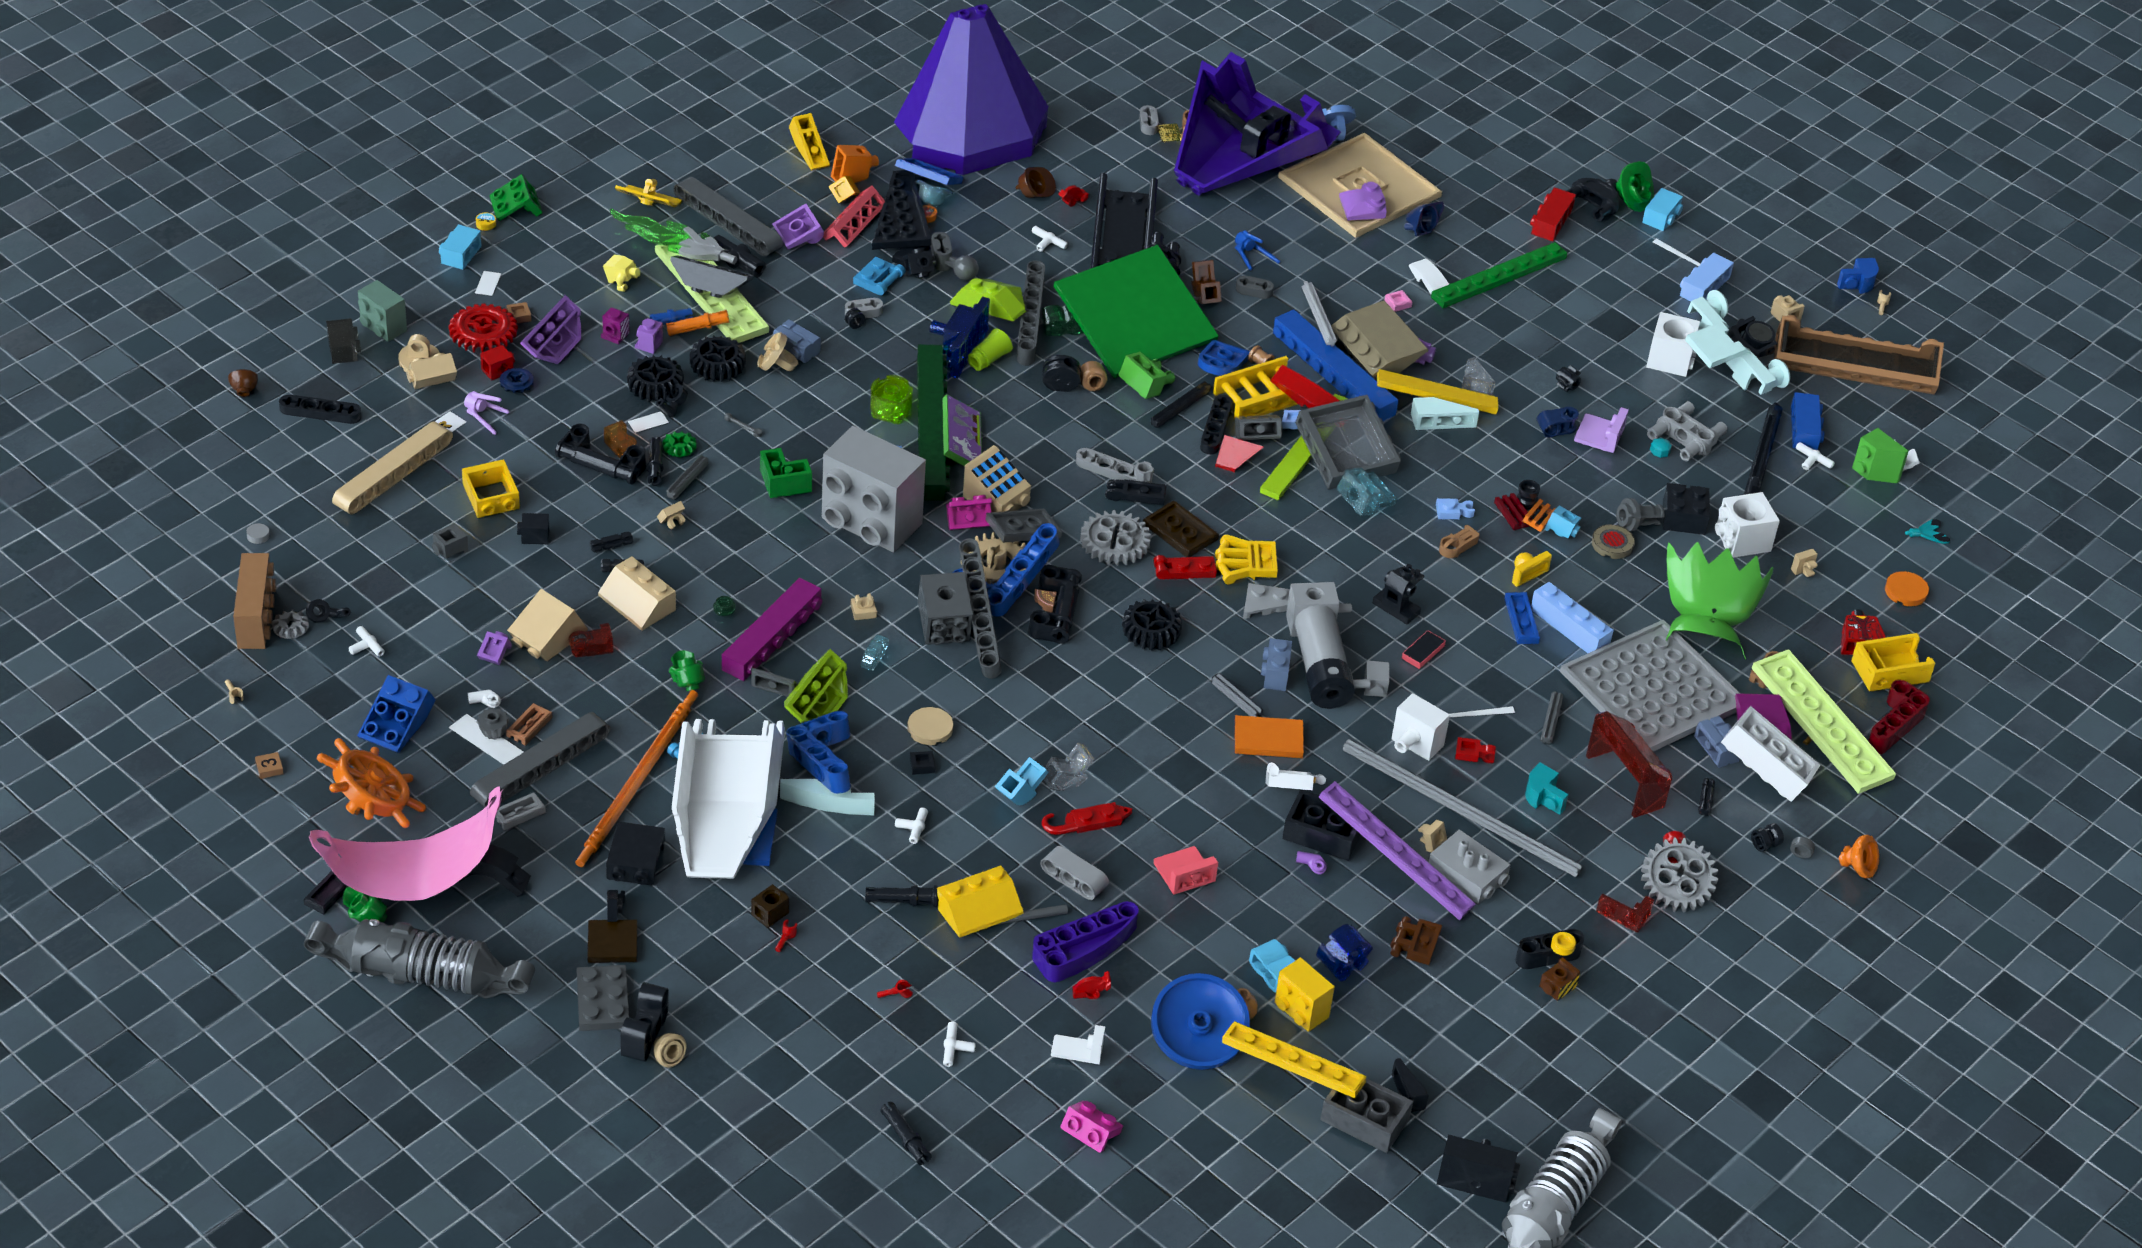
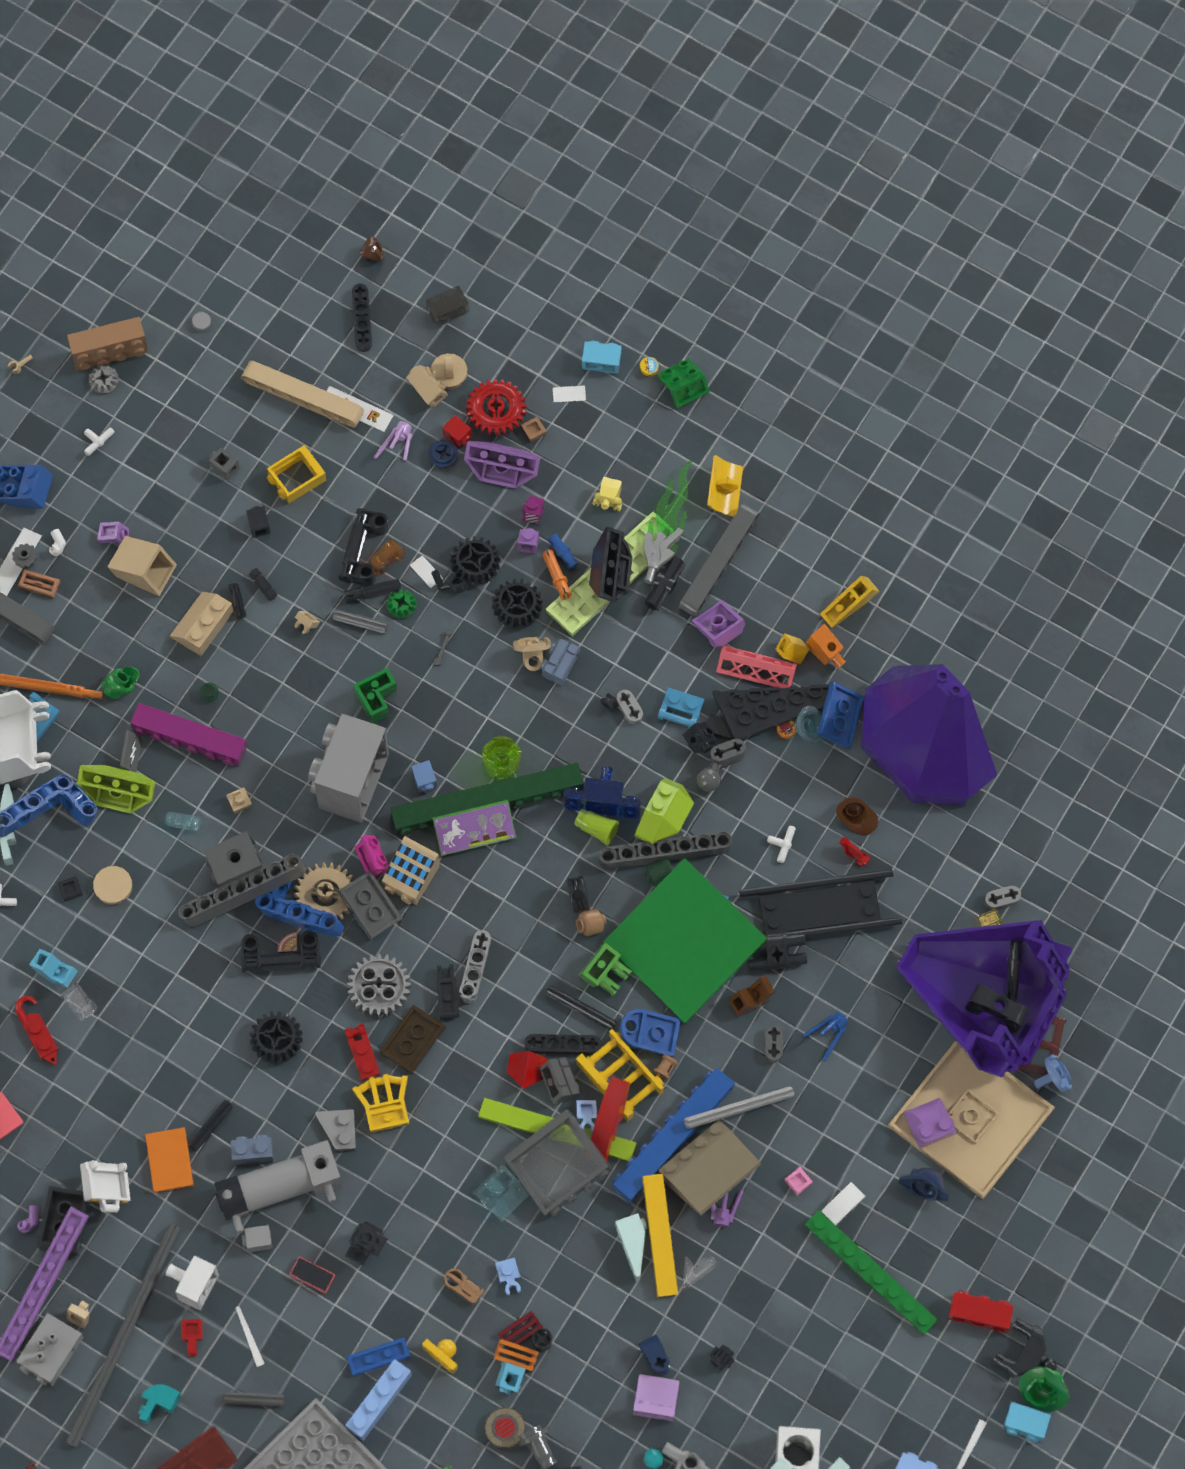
camera: 80 degrees right, 25 degrees up
black plate [306,599,351,622] -> none
sand green brick [358,280,407,342] -> none
clear red leg [568,623,613,657] -> none

